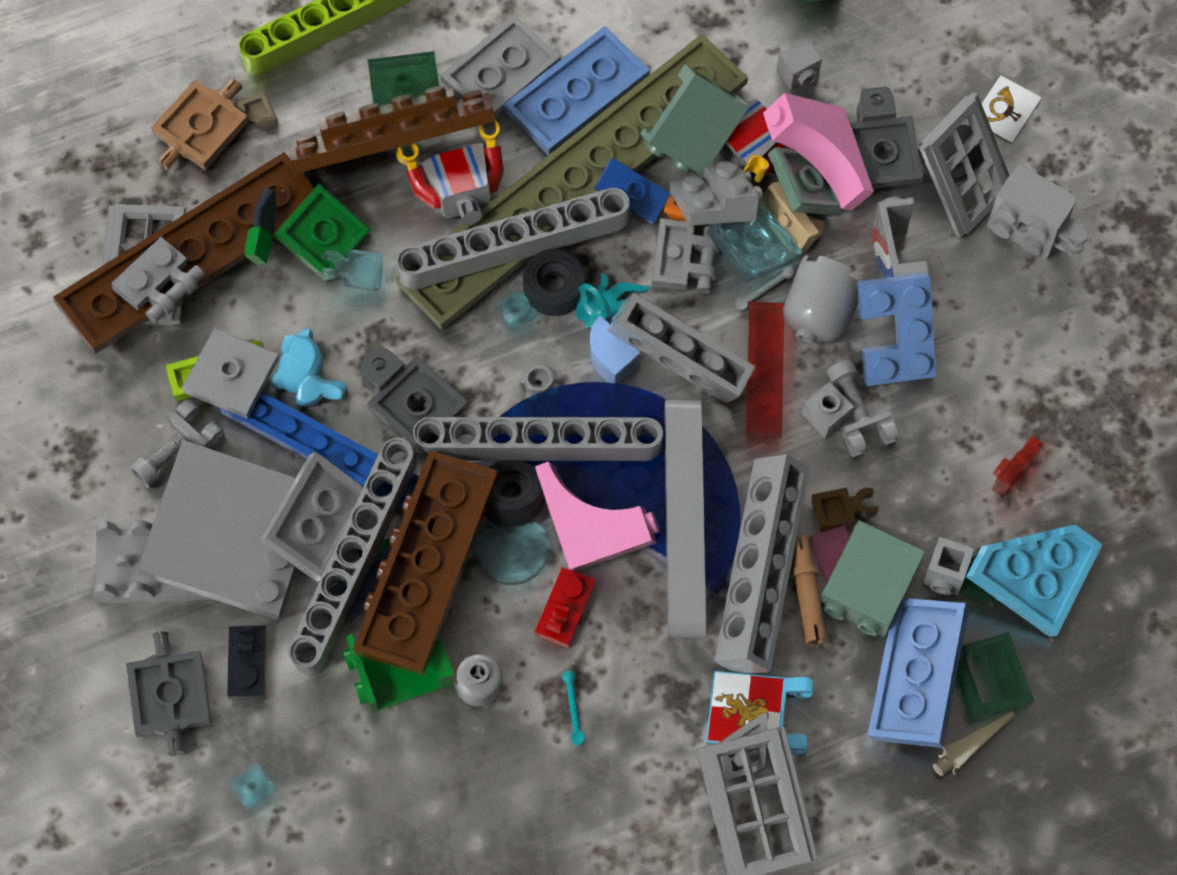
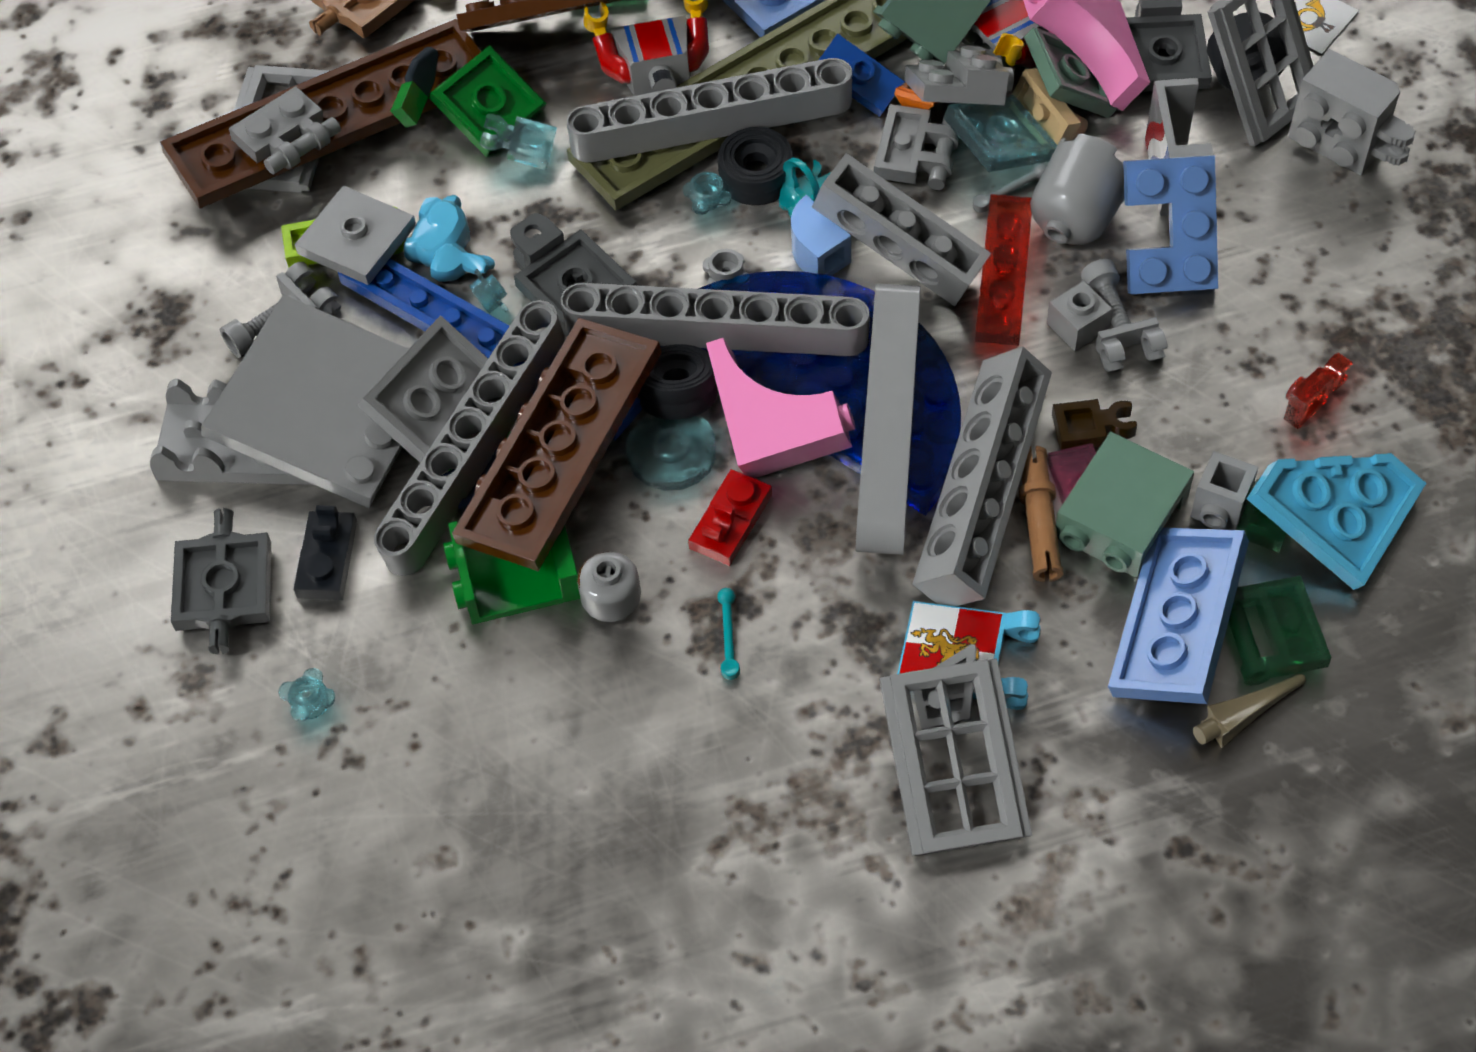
camera: 10 degrees right, 10 degrees down
none -> clear light blue plate [469,268,509,313]

